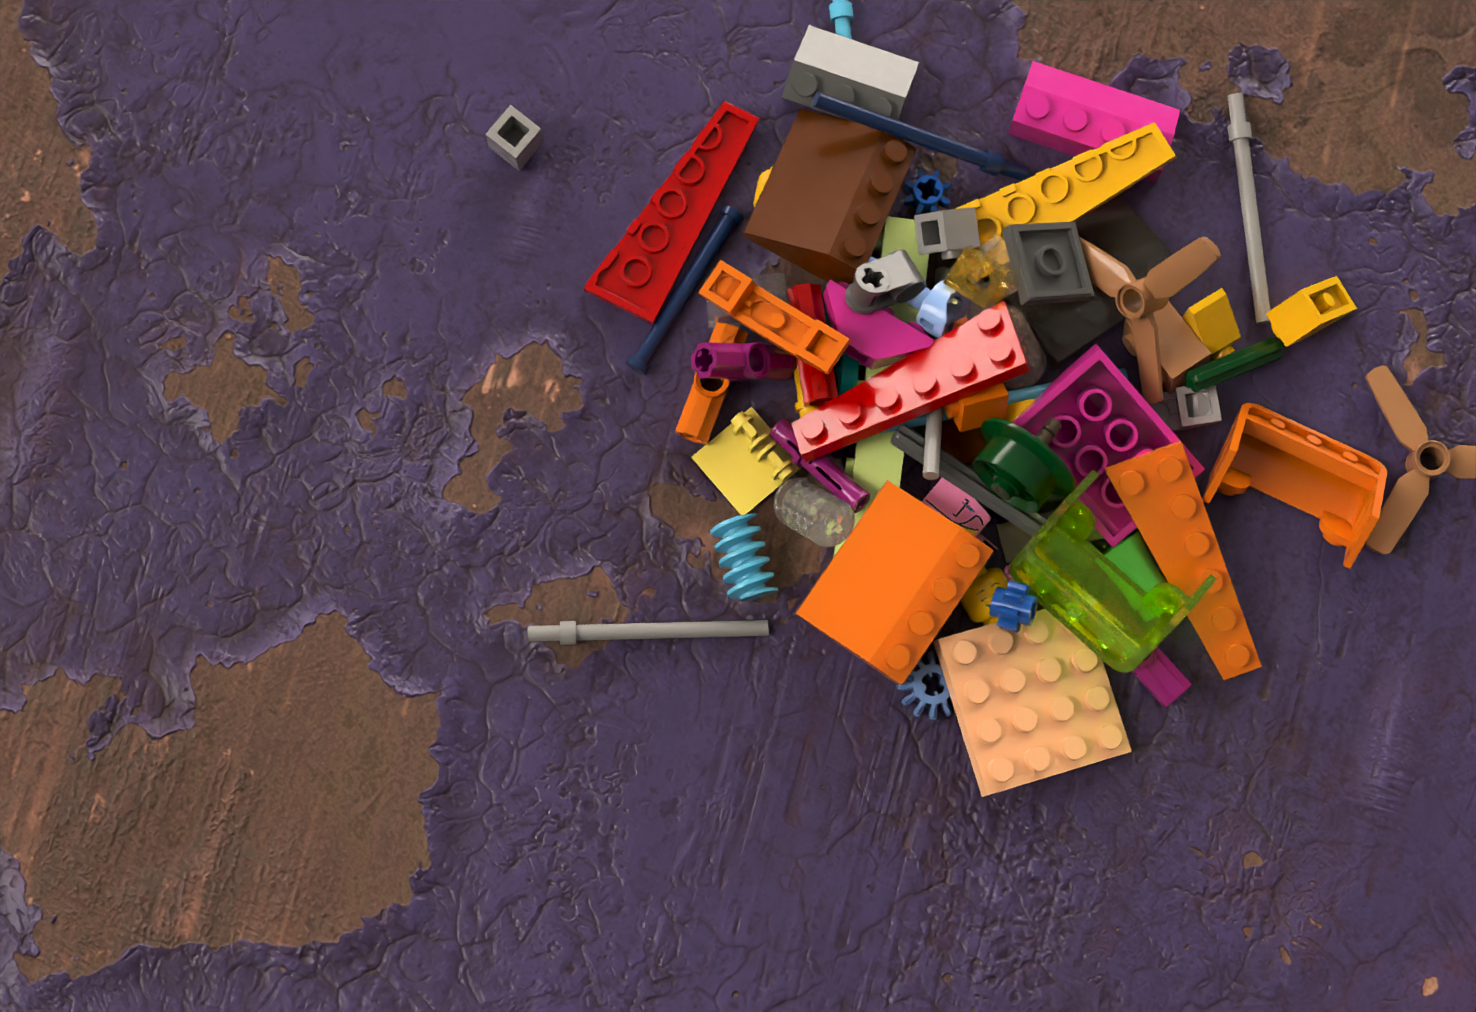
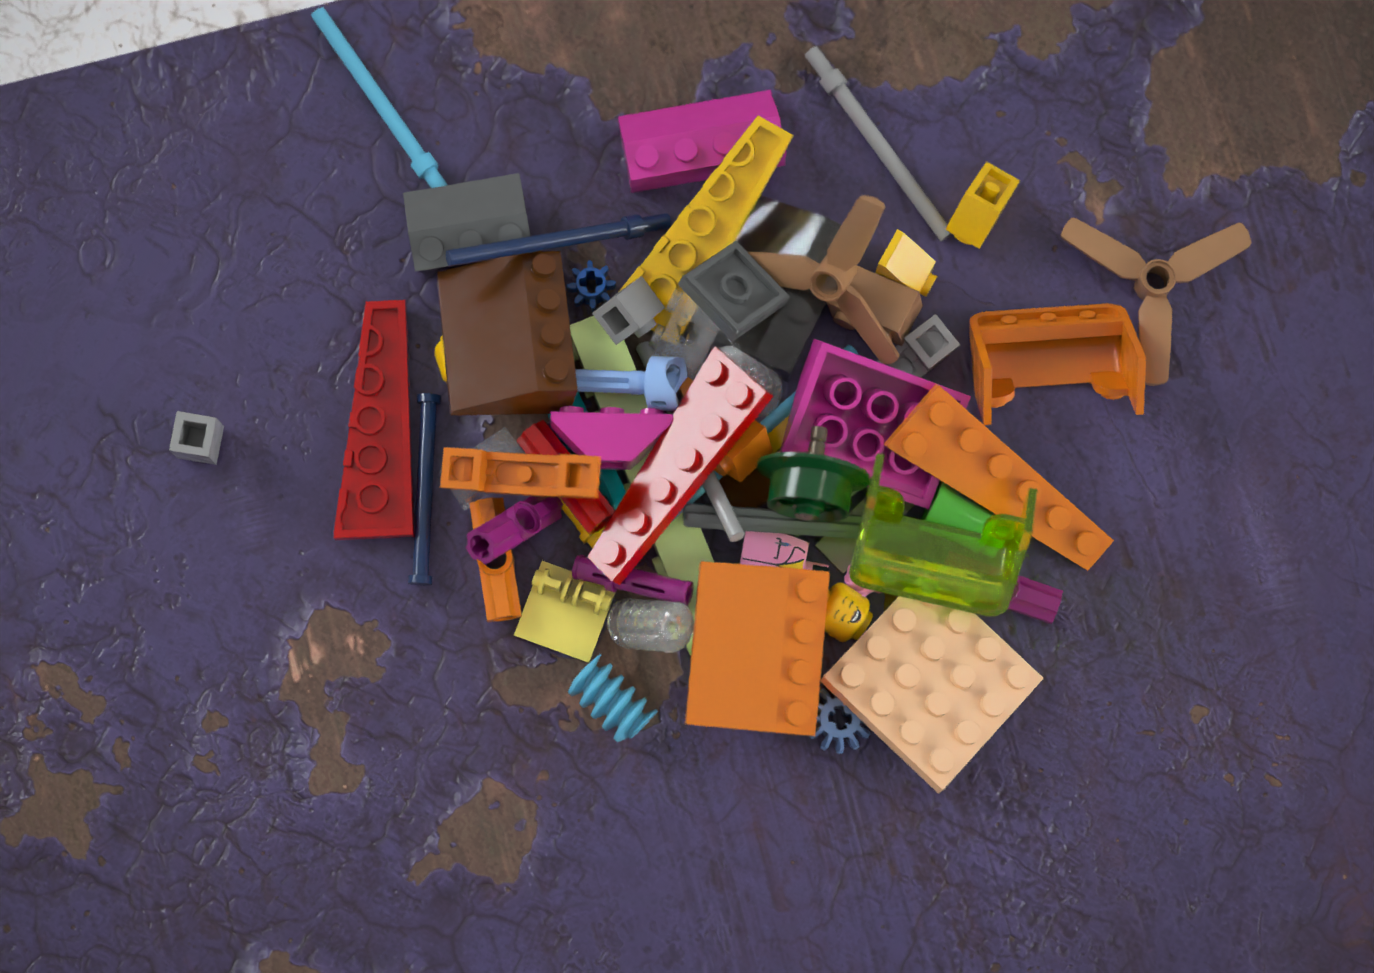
camera: 30 degrees left, 0 degrees up
light grey bar [528,620,769,645] -> none
dark grey piece [845,250,926,315] -> none
clear yellow brick [943,245,1011,308] -> none
blue gear [990,580,1038,632] -> none
dark green axle [1185,337,1284,393] -> none

